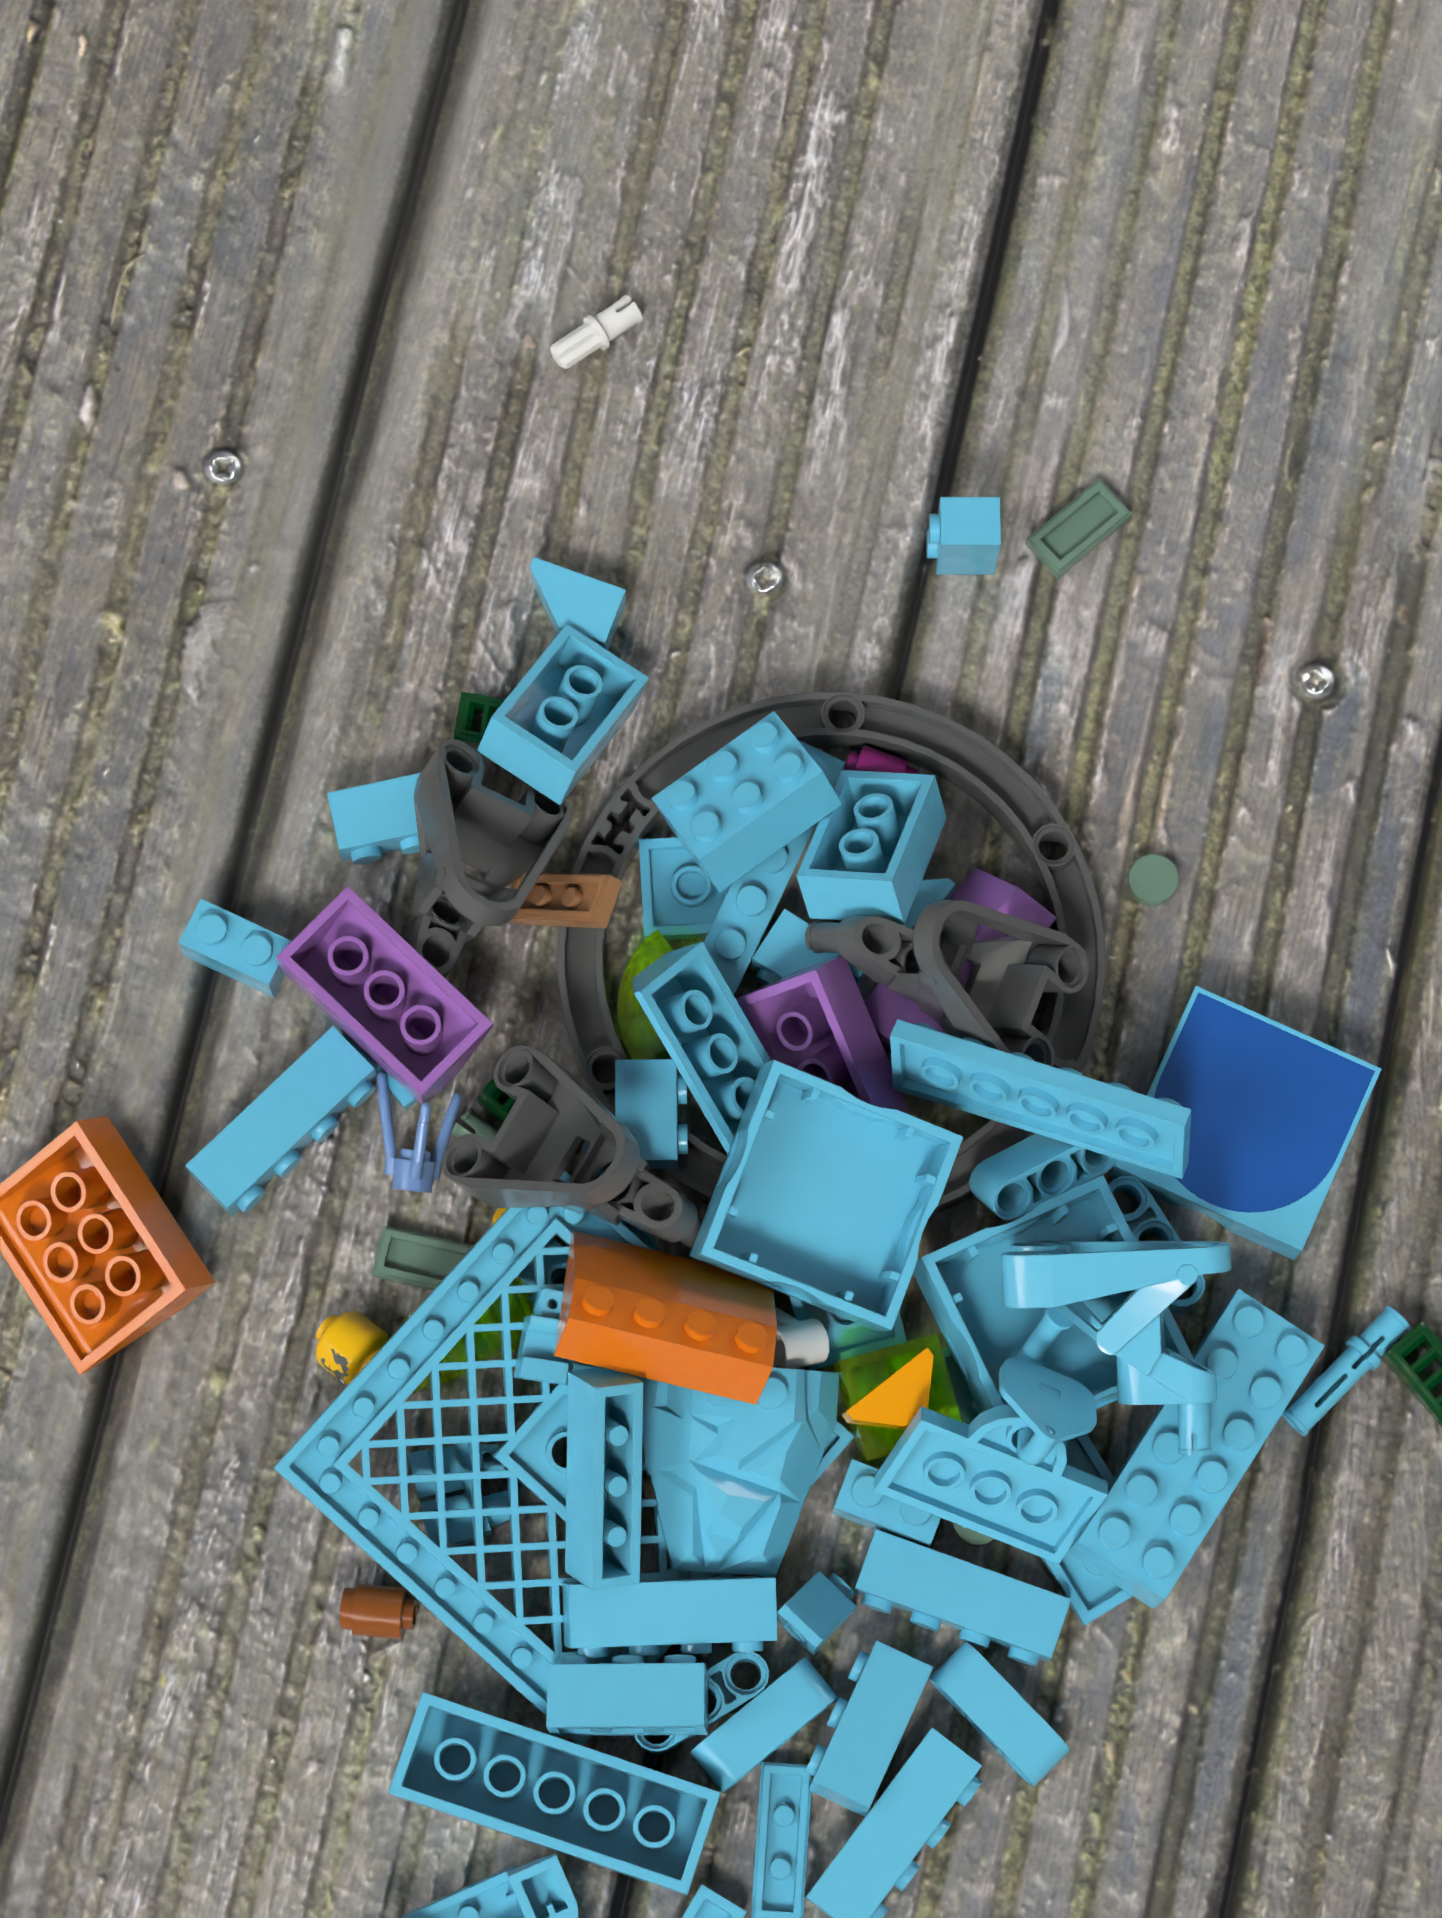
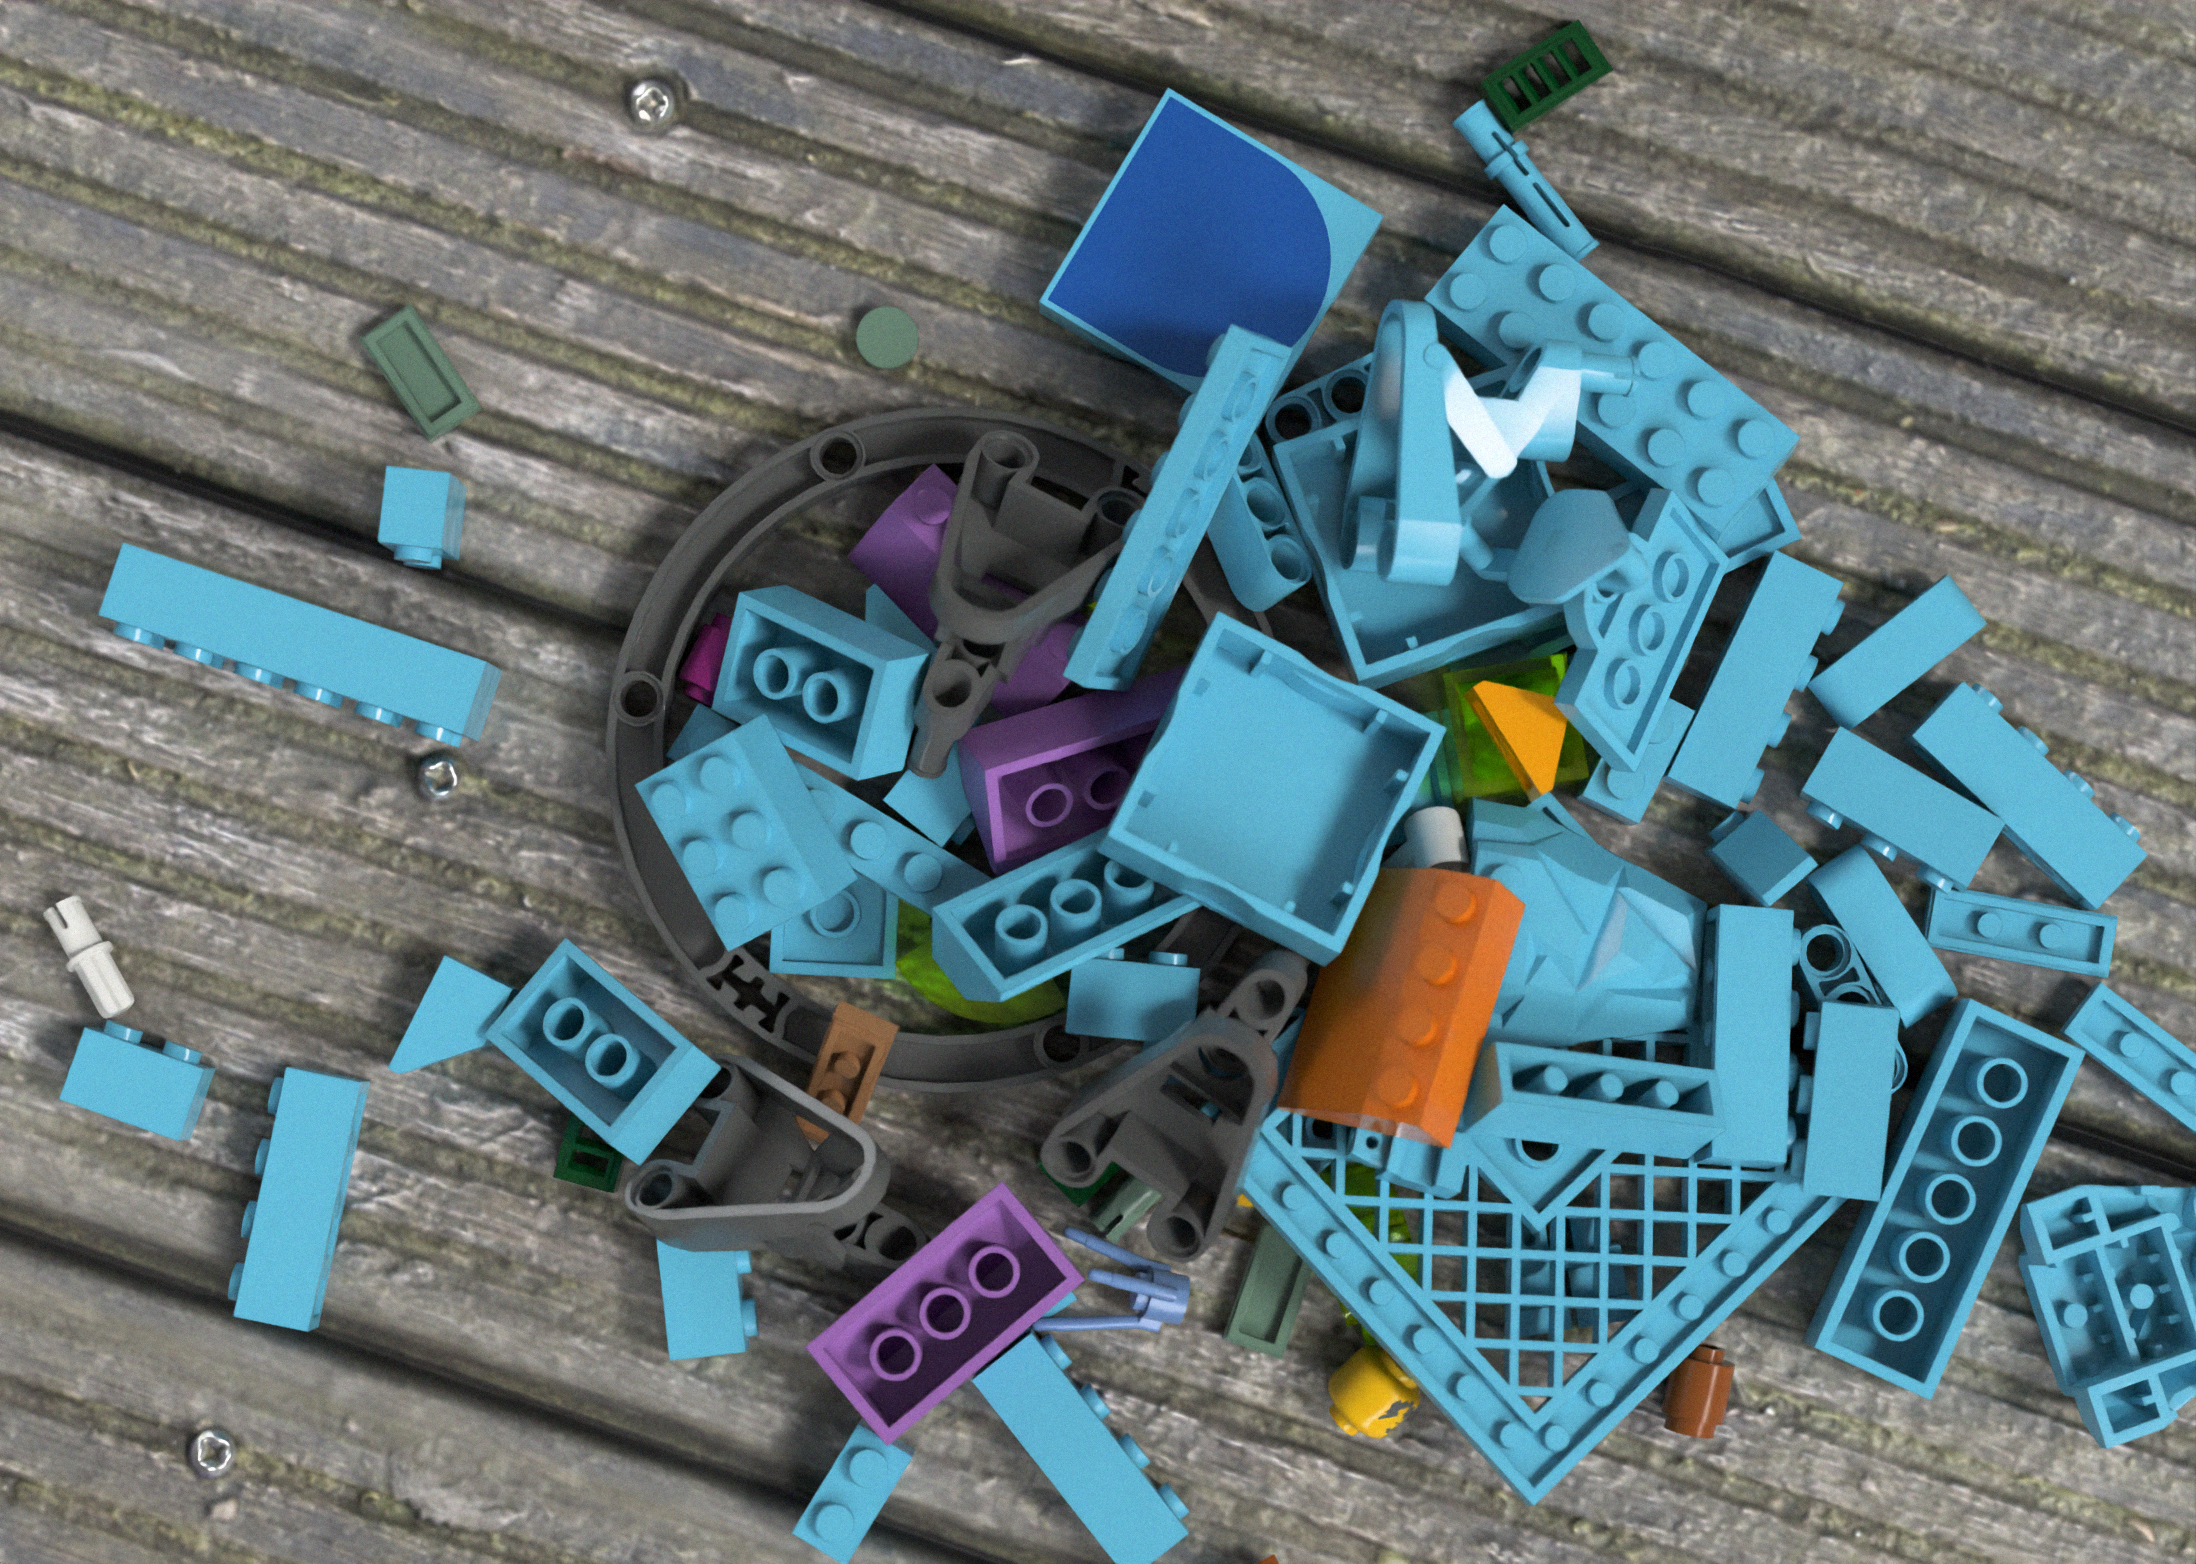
camera: 85 degrees left, 10 degrees up
none -> medium azure brick [59,1020,216,1141]
none -> medium azure brick [98,542,503,748]
none -> medium azure brick [228,1066,370,1332]

